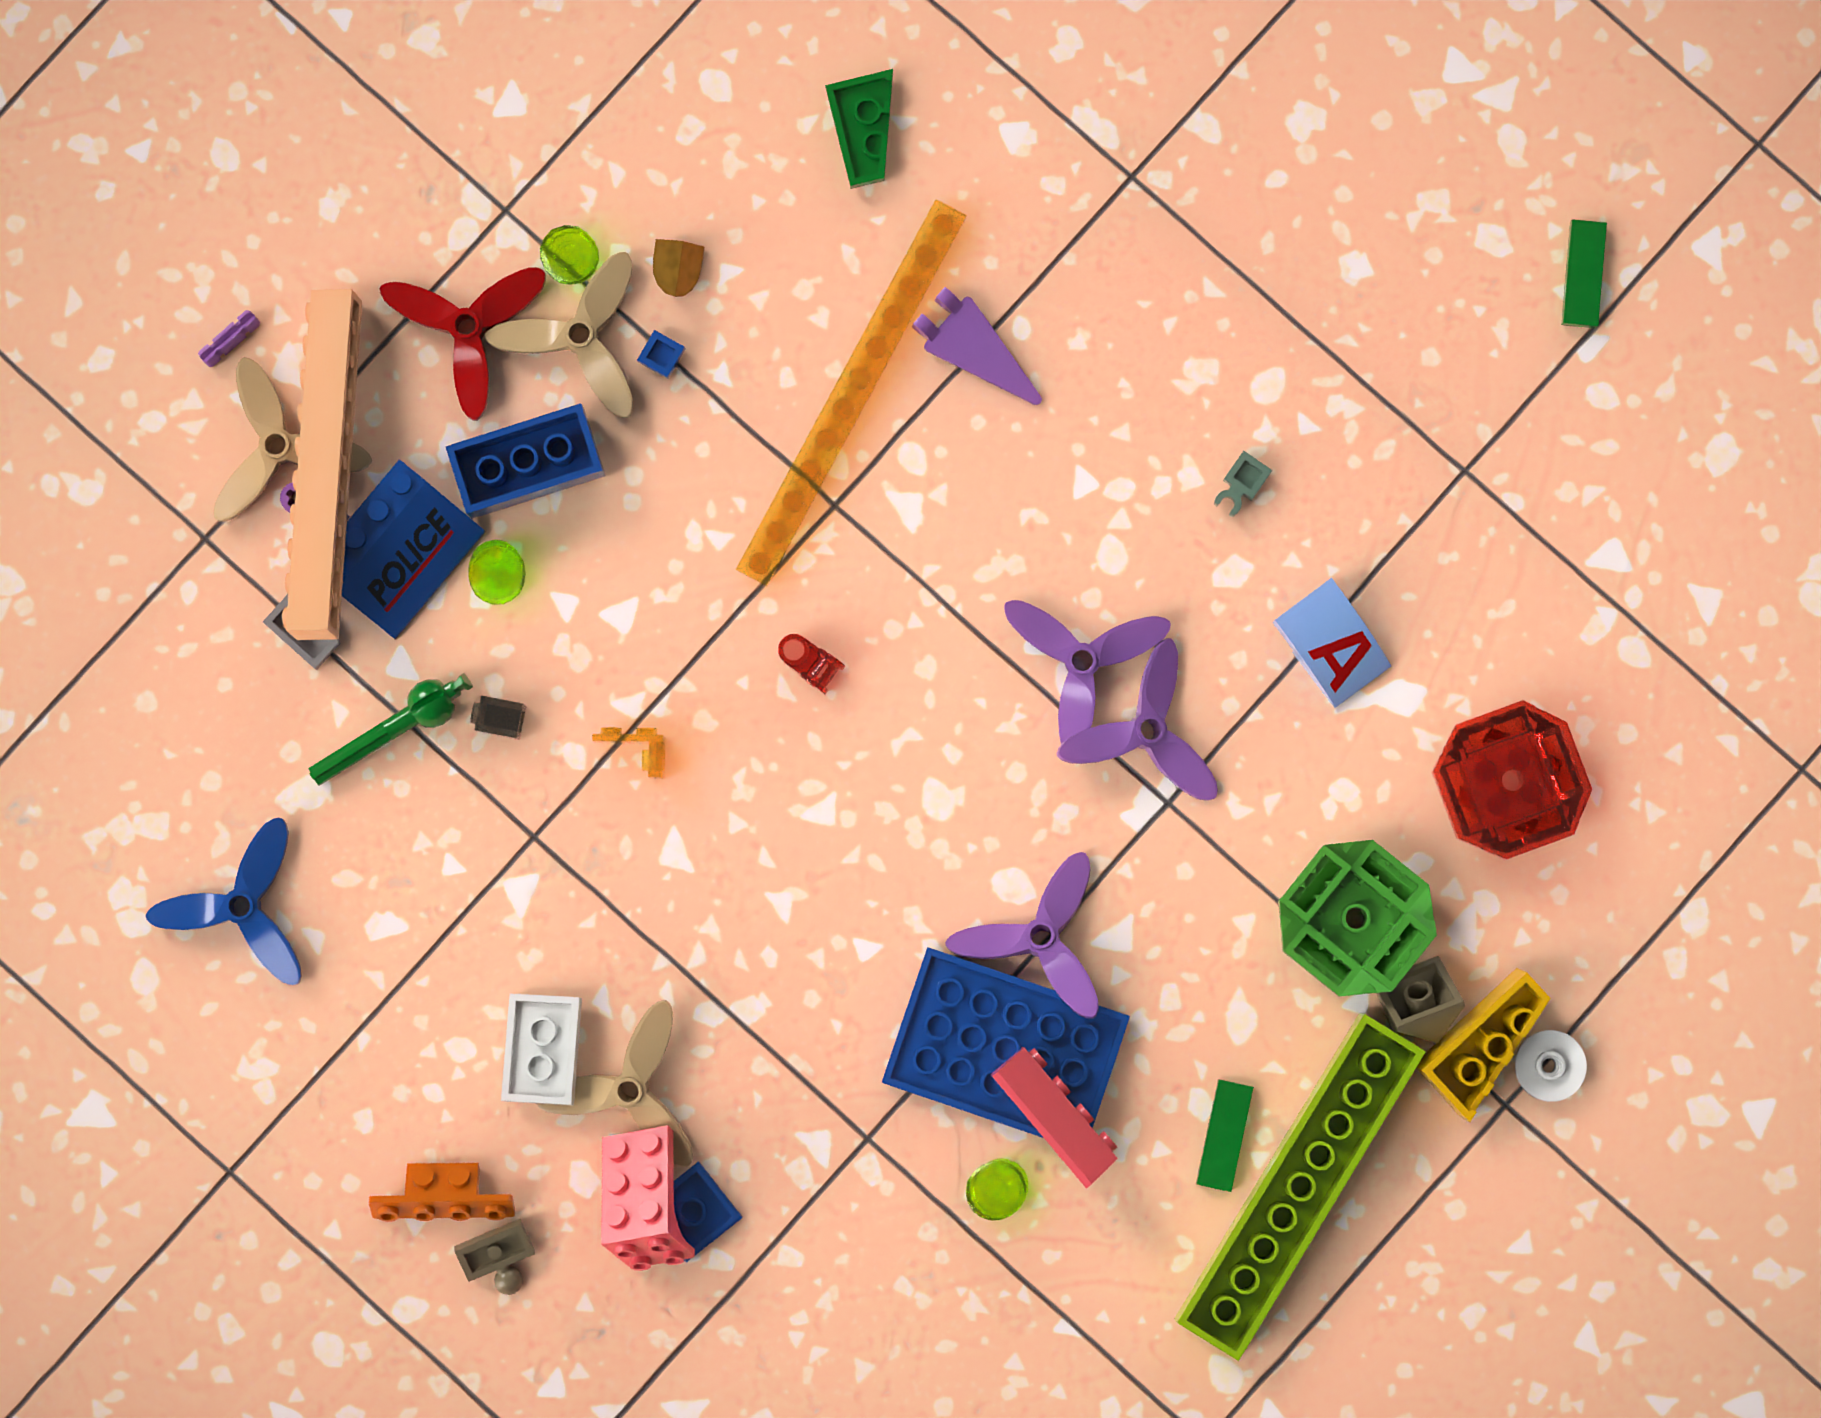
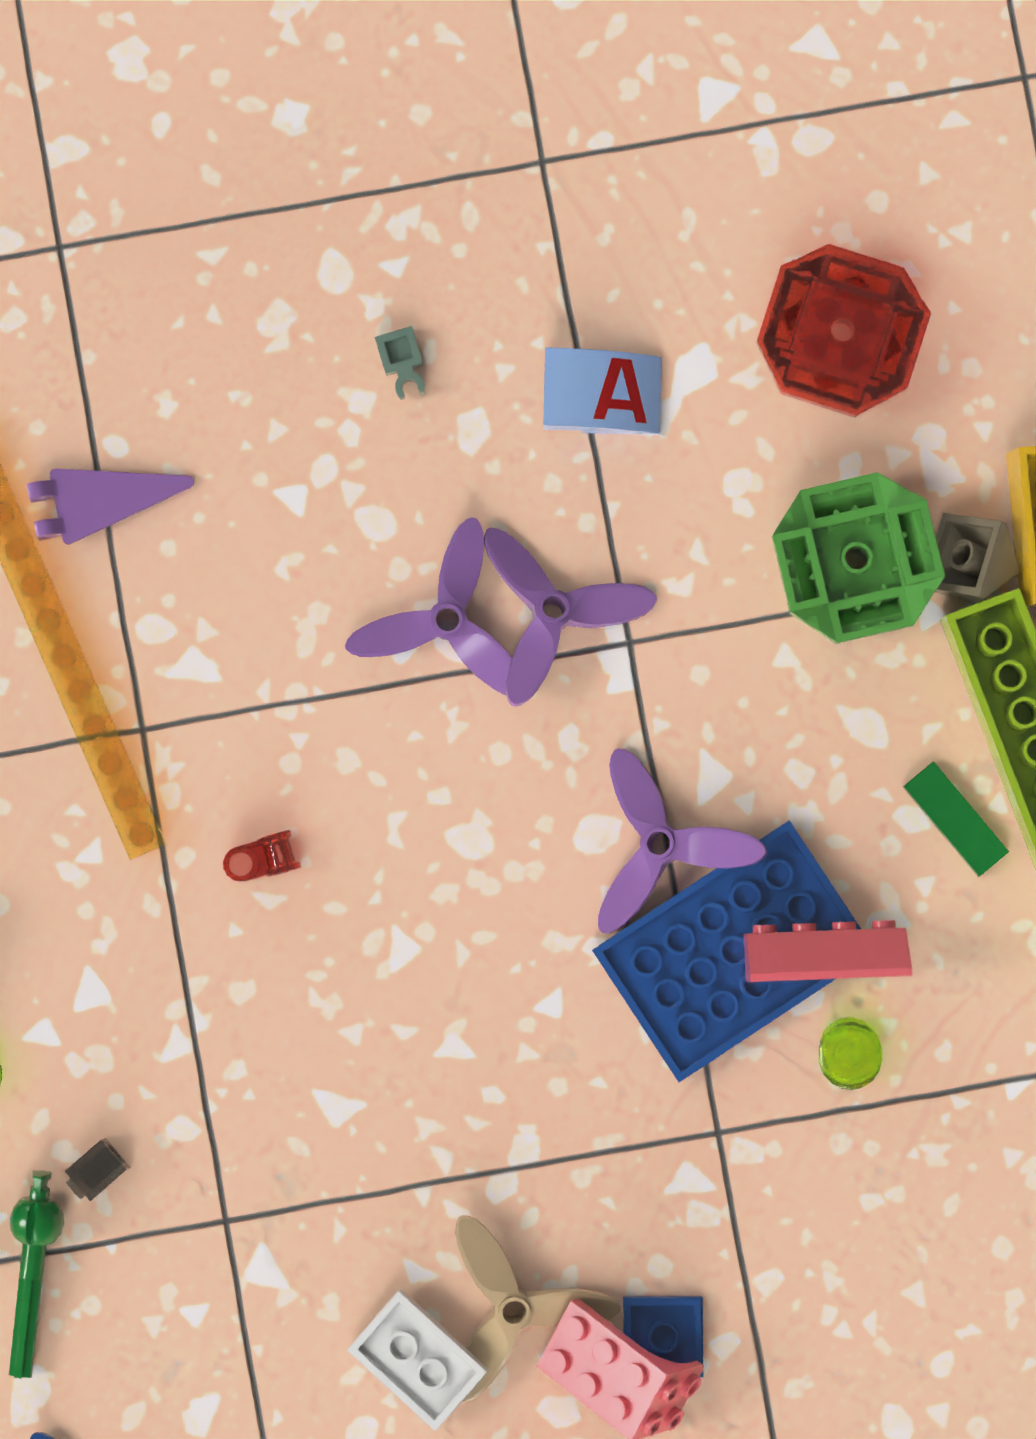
camera: 50 degrees left, 0 degrees up
clear yellow bracket [592,727,666,779] -> none

